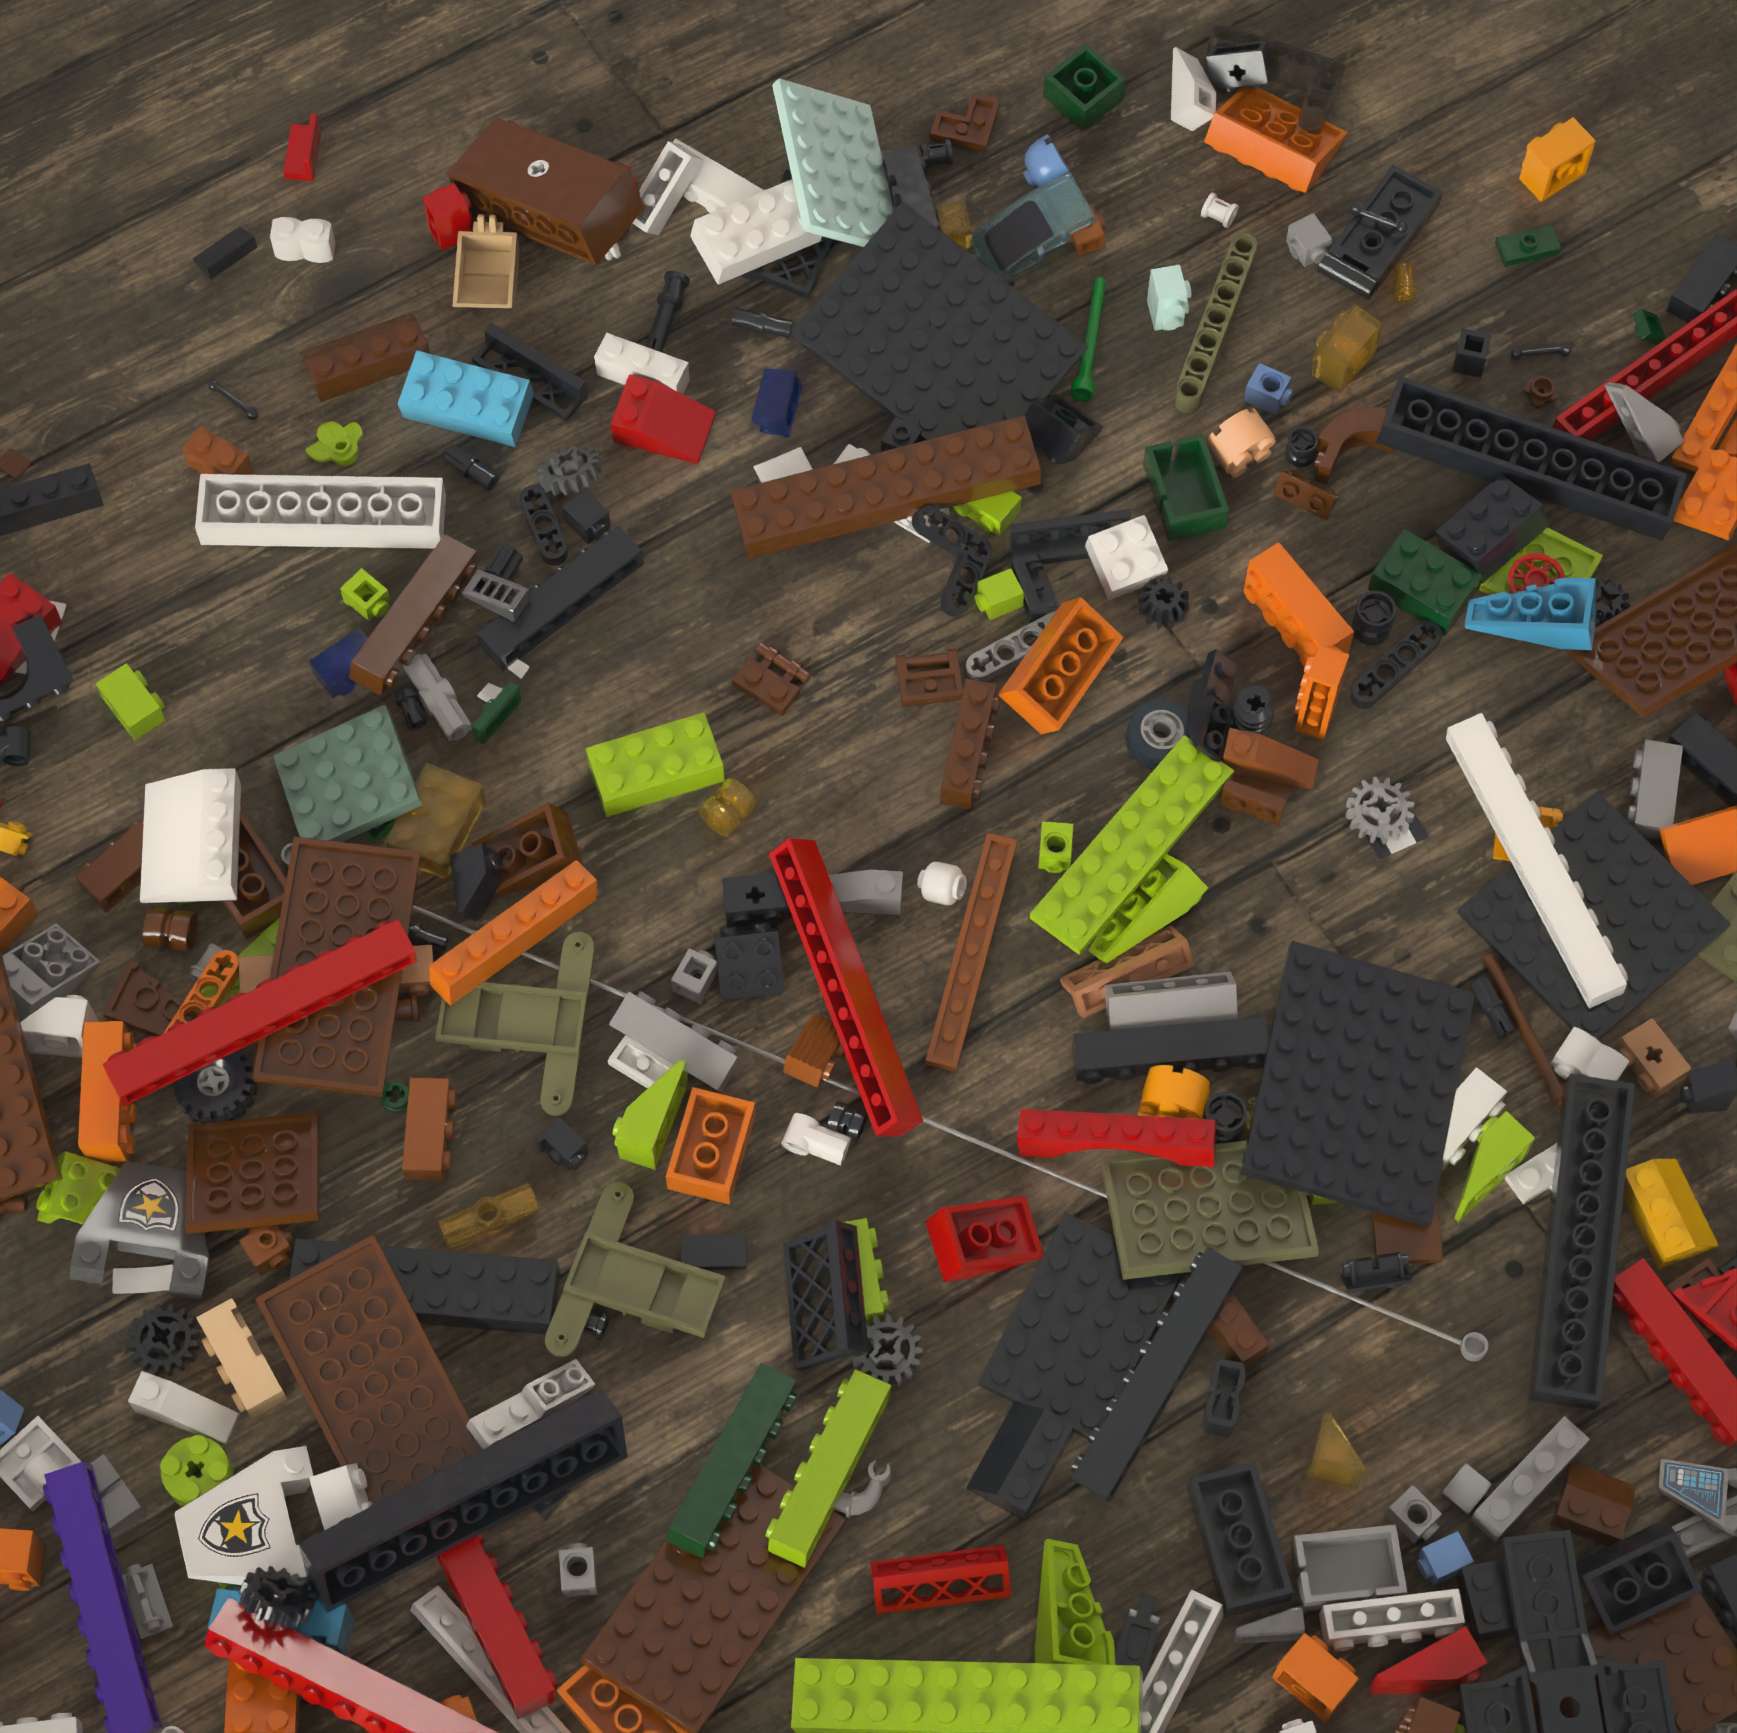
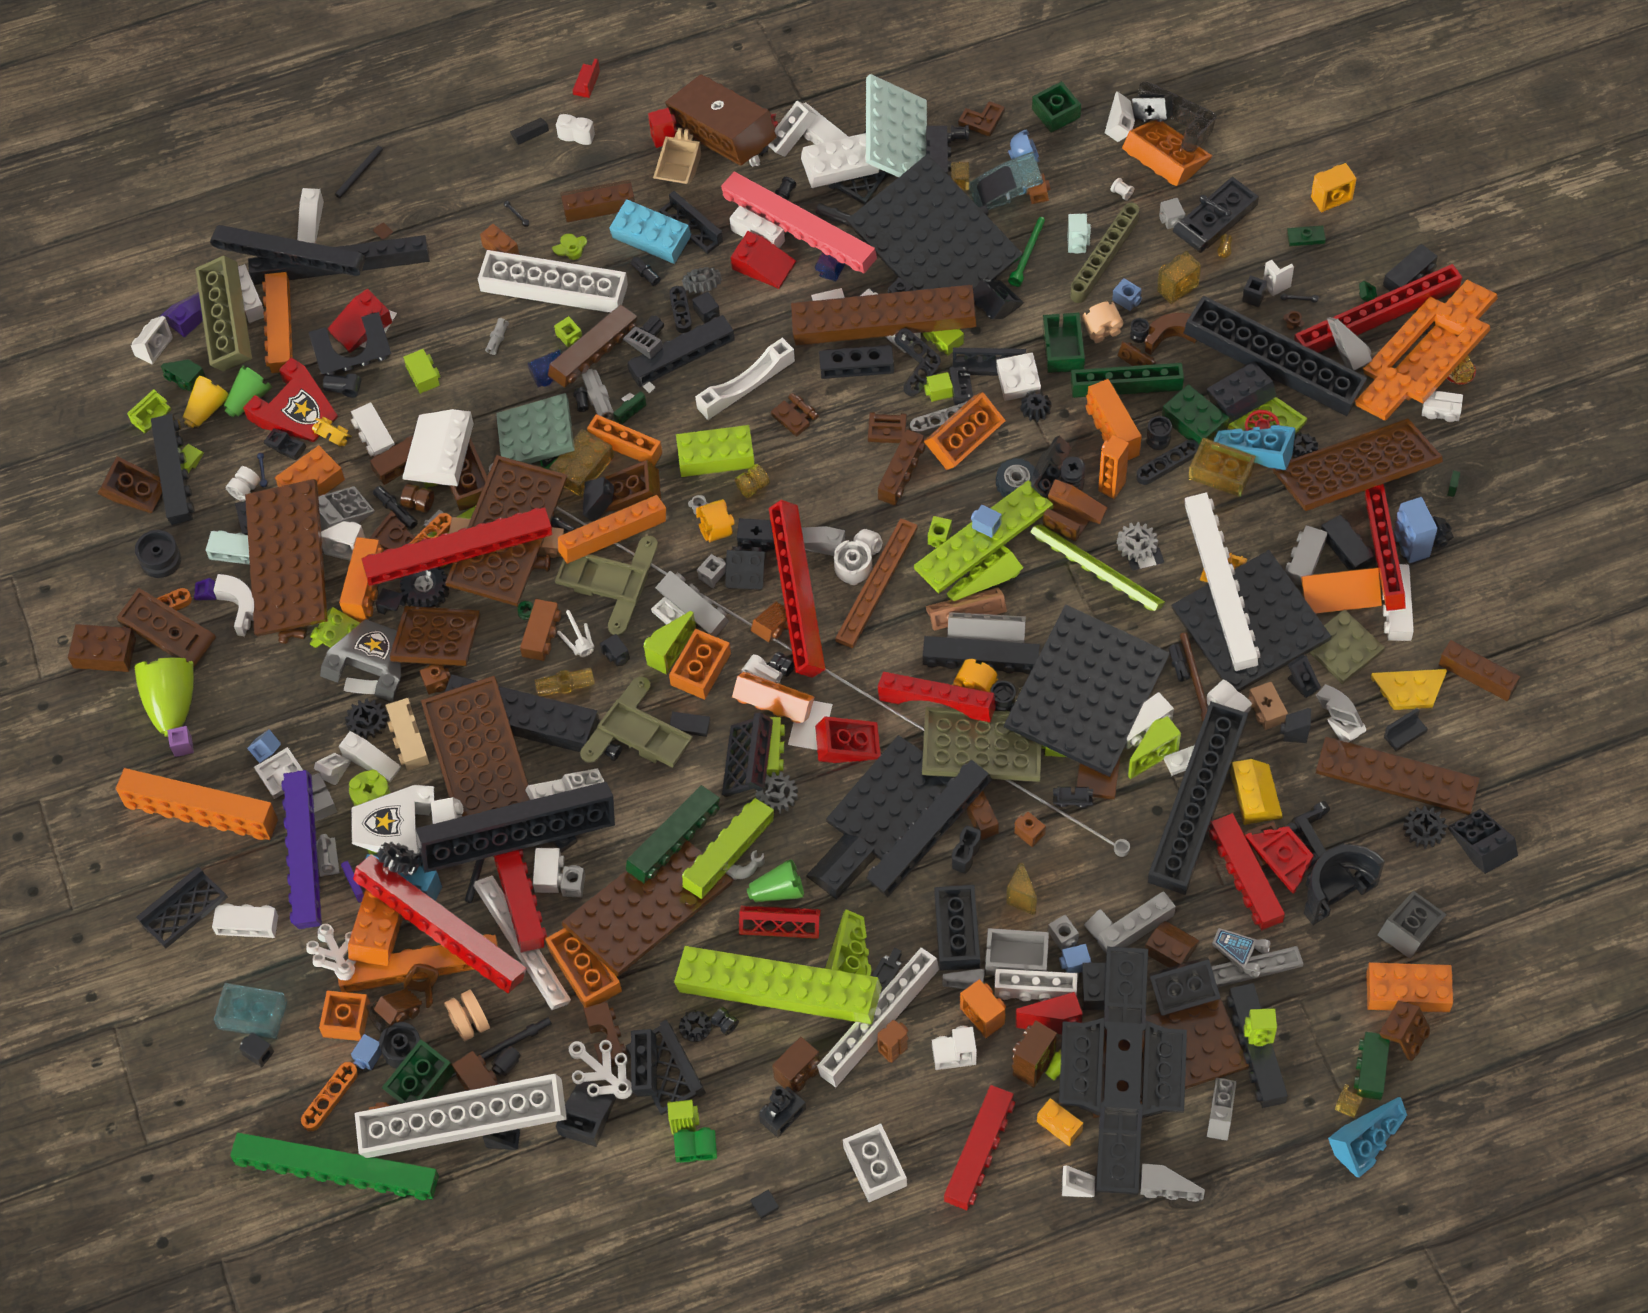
camera: 15 degrees right, 5 degrees down
none -> white slope [314,753,351,785]
none -> dark purple tile [341,860,364,903]
none -> white brick [351,402,395,457]
none -> black pin [373,485,418,530]
none -> black panel [375,588,406,615]
none -> black bar [465,858,485,903]
none -> light grey pin [485,318,509,355]
none -> white brick [533,848,564,893]
none -> white plant [557,610,595,657]
none -> orange brick [587,414,662,466]
none -> light grey plate [688,495,708,515]
none -> white arch [695,337,795,420]
none -> light orange brick [696,499,734,542]
none -> coral brick [721,171,877,274]
none -> brick [732,672,814,723]
none -> bright green cone [747,859,804,902]
none -> white sticker [788,701,833,750]
none -> black brick [819,345,894,379]
none -> white brick [834,540,872,585]
none -> medium blue brick [971,505,1002,538]
none -> dark orange brick [1014,812,1046,847]
none -> lime plate [1030,524,1165,611]
none -> dark green brick [1071,363,1184,398]
none -> clear yellow brick [1188,438,1256,497]
none -> white panel [1263,260,1294,296]
none -> black slope [1288,654,1321,698]

